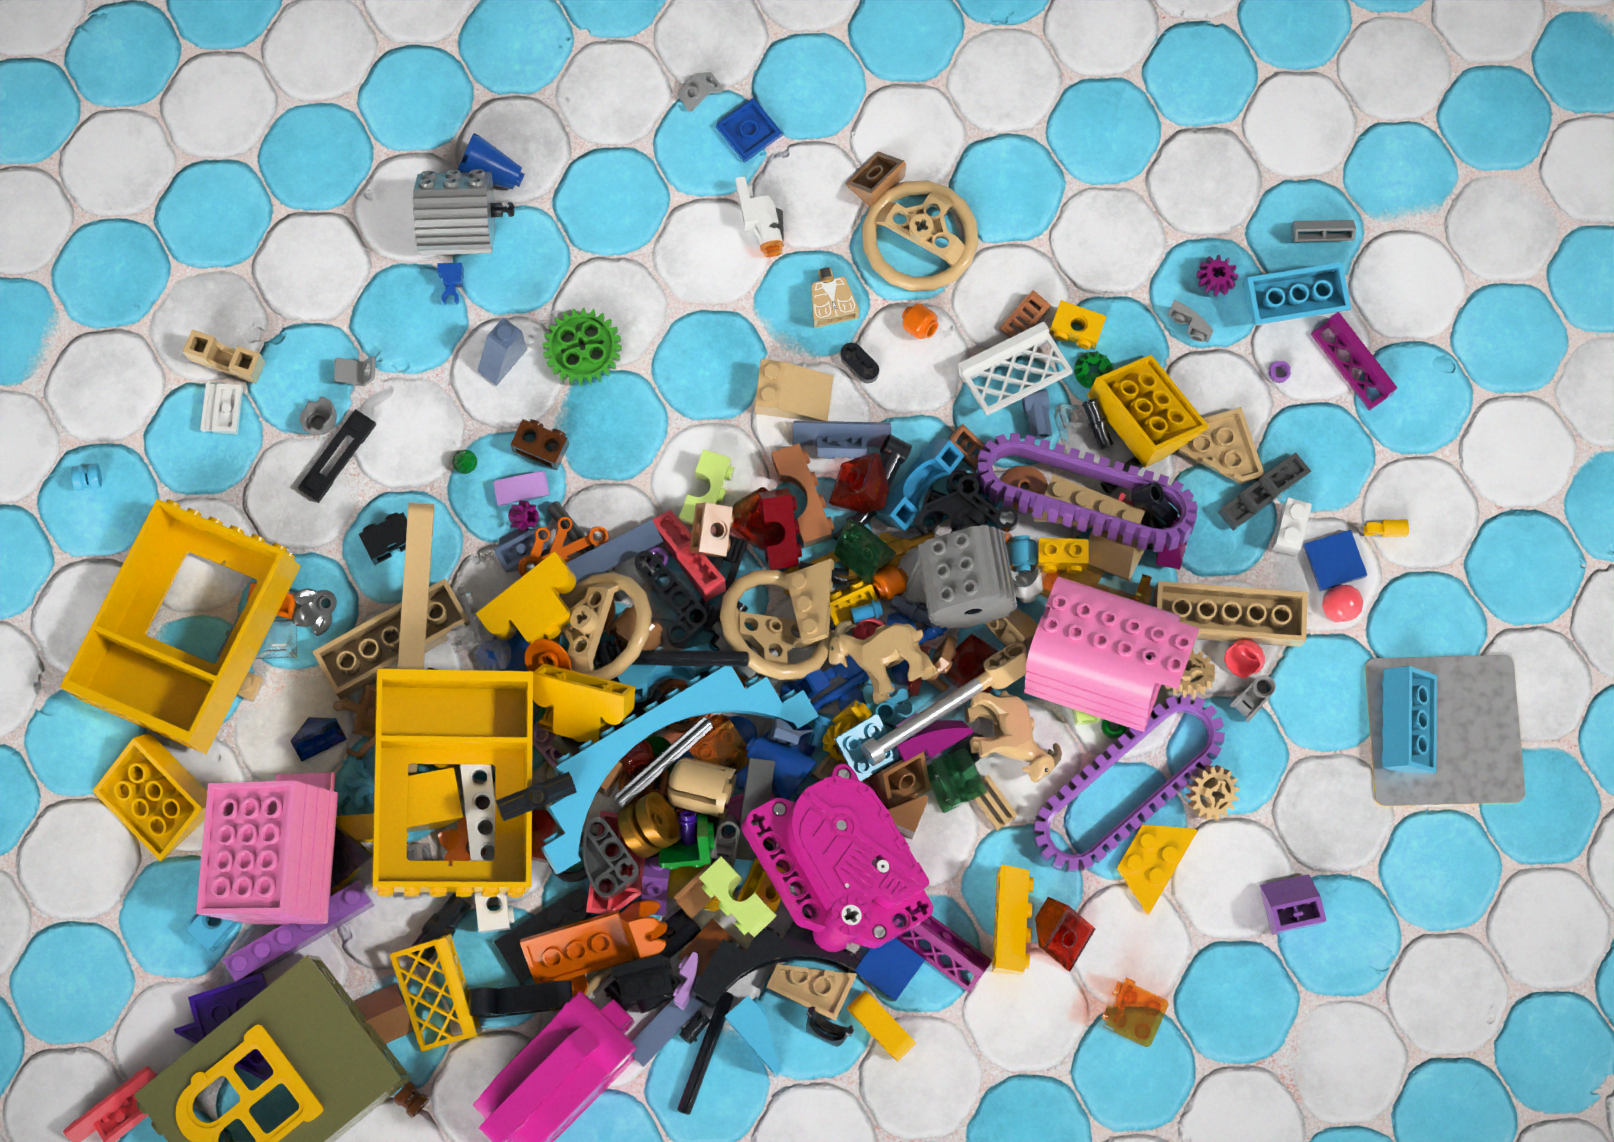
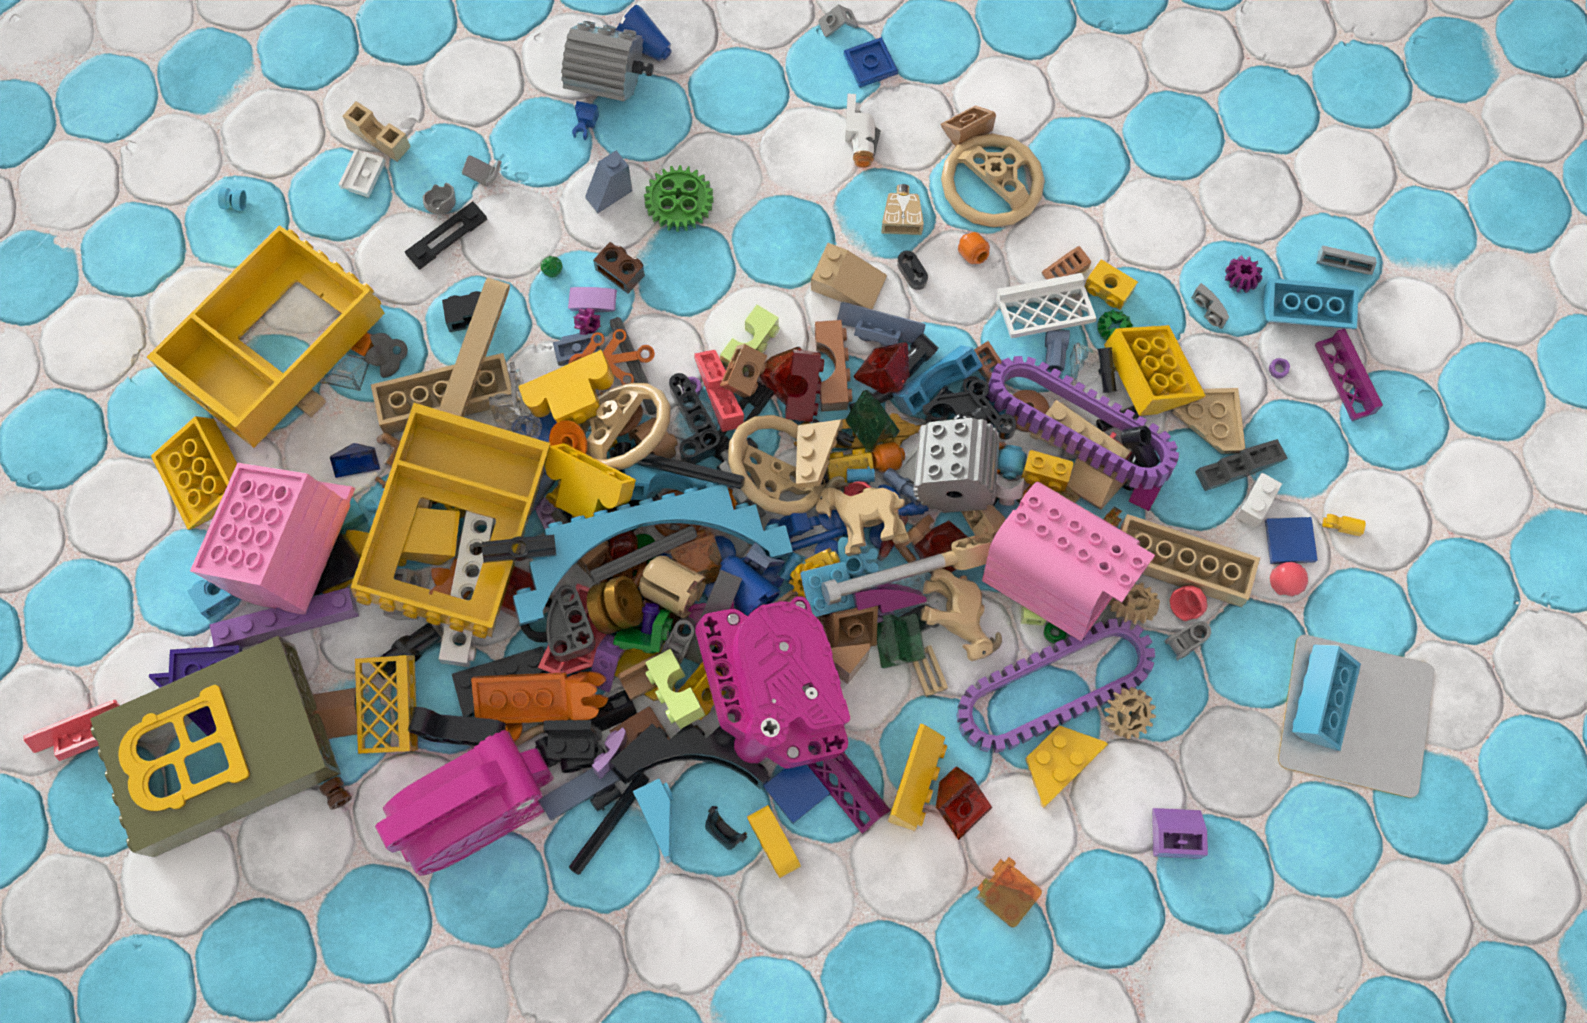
camera: 15 degrees right, 5 degrees down
sand blue tile [566,520,663,584] -> none
tan wing [766,964,857,1021] -> none

